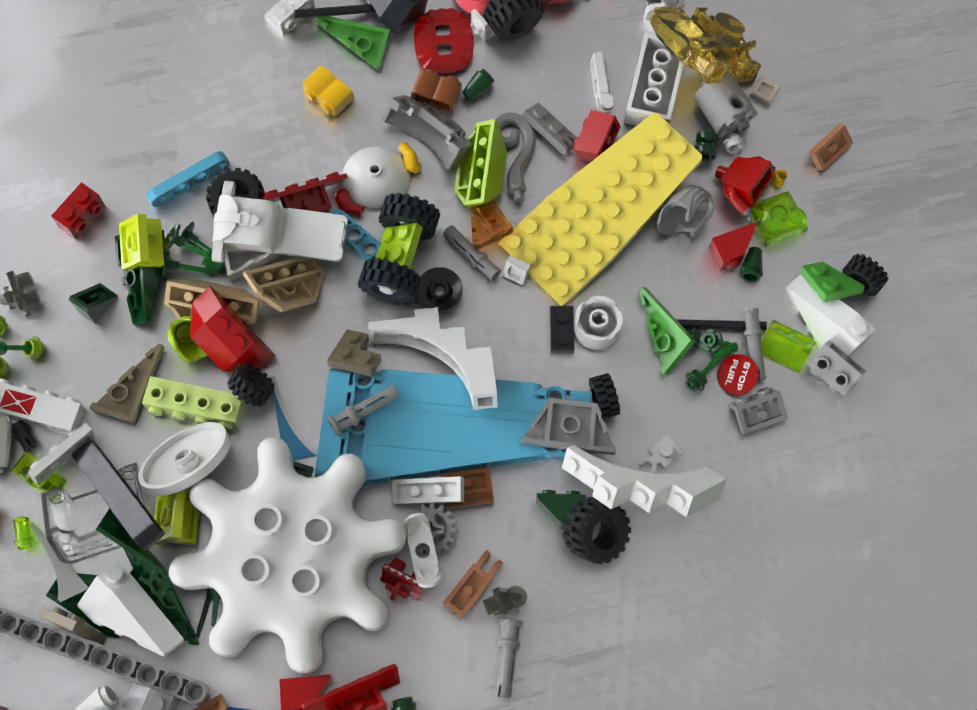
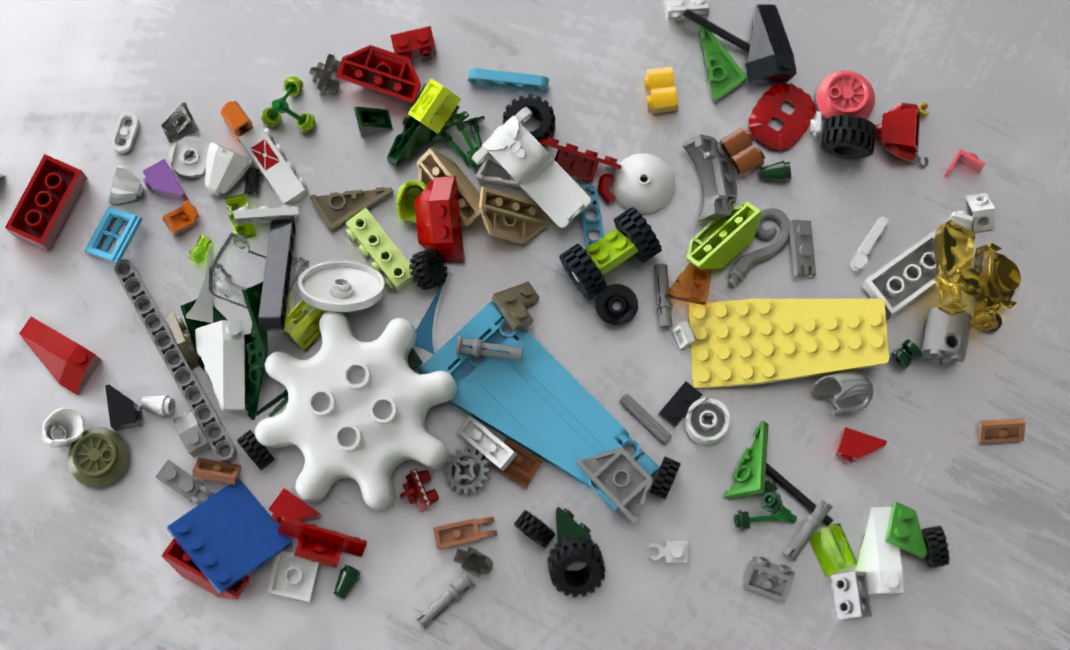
camera: 45 degrees right, 5 degrees up
white arch [368,307,498,410] -> none
yellow arm [399,142,422,174] -> none
white piece [404,513,442,588] -> none
white arch [562,445,727,517] -> none
brick [574,110,621,162] -> none
red torso [715,156,787,227] -> none
red sticker [717,354,759,395] -> none
white plate [723,134,746,154] -> none
dark green cone [740,247,763,283] -> none
white tile [749,76,780,107] -> none
clear neon green slope [751,191,809,247] -> none
none -> black tyre [237,430,275,471]
none -> red wedge [336,45,421,104]
none -> black tyre [514,510,556,548]
none -> light grey axle [619,393,672,444]

